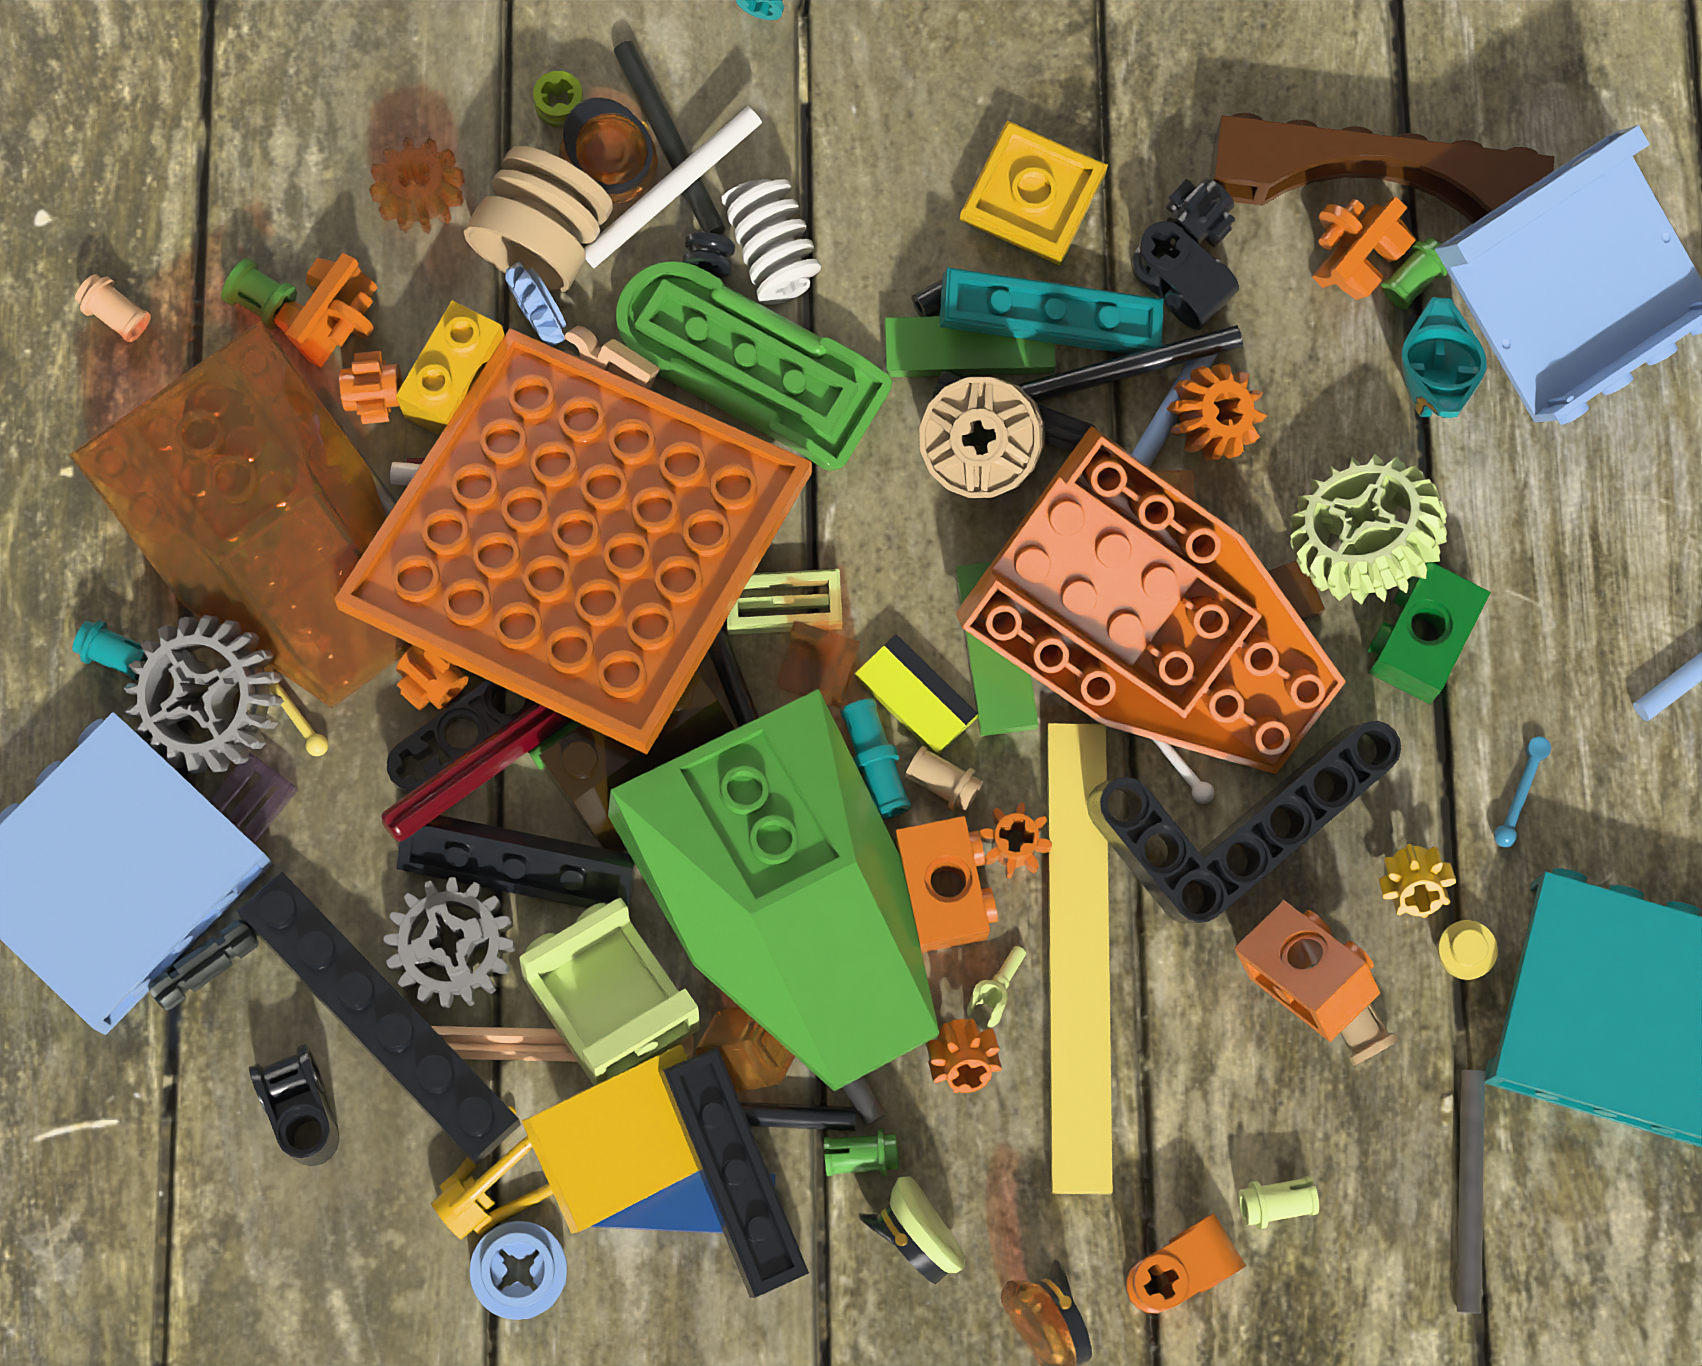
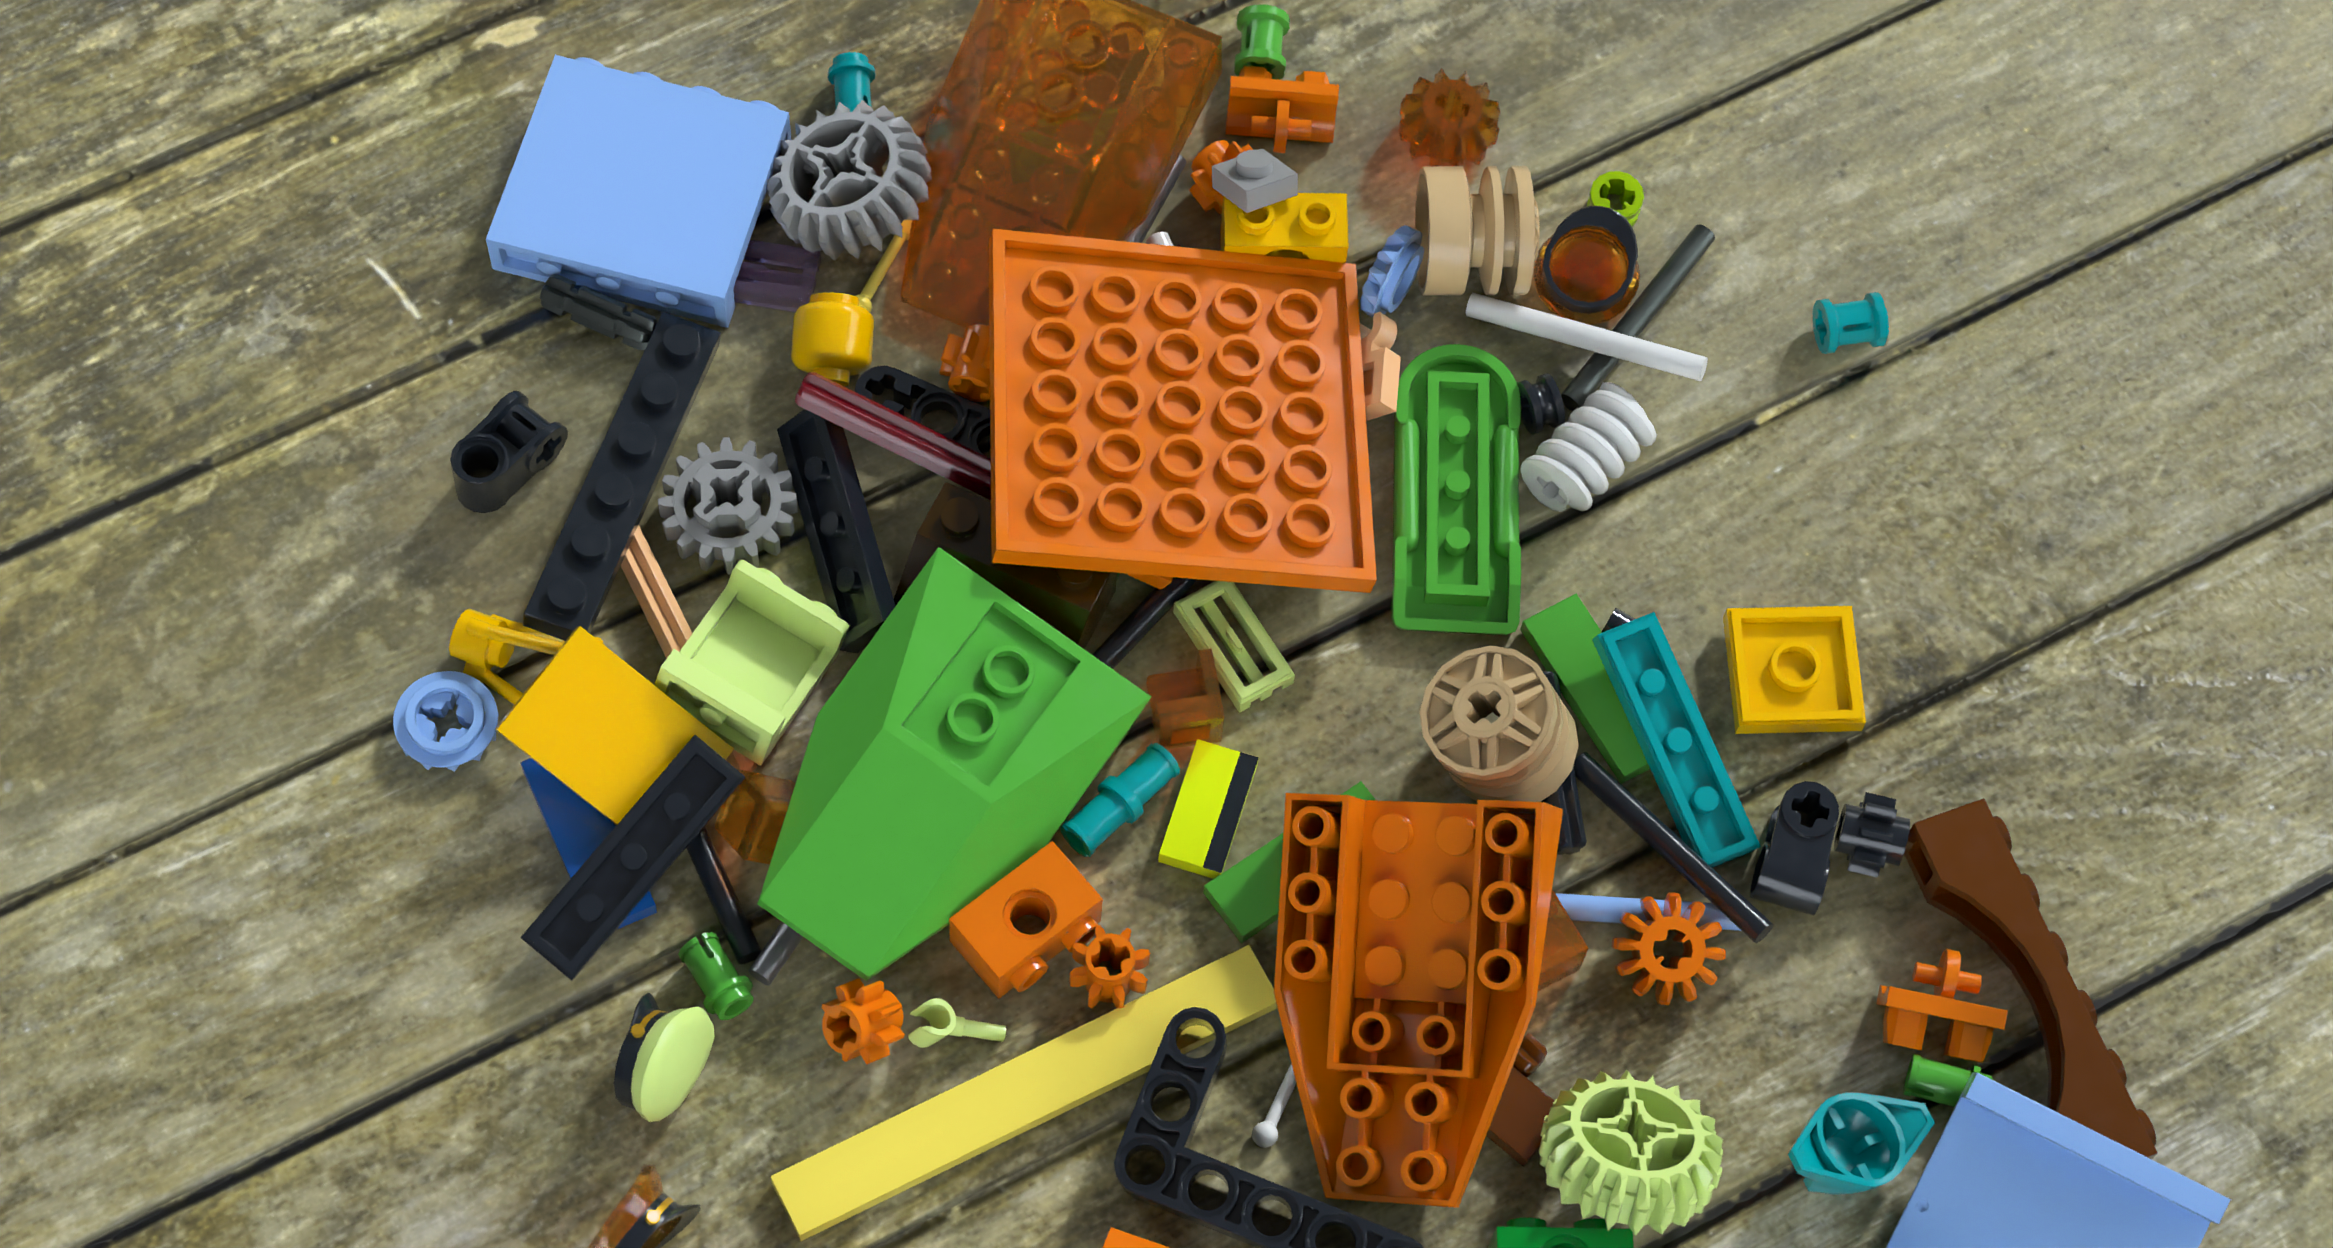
camera: 60 degrees right, 10 degrees down
tan pin [904,746,983,811] -> none
none -> yellow head [791,292,874,386]
none -> light grey plate [1212,149,1298,213]

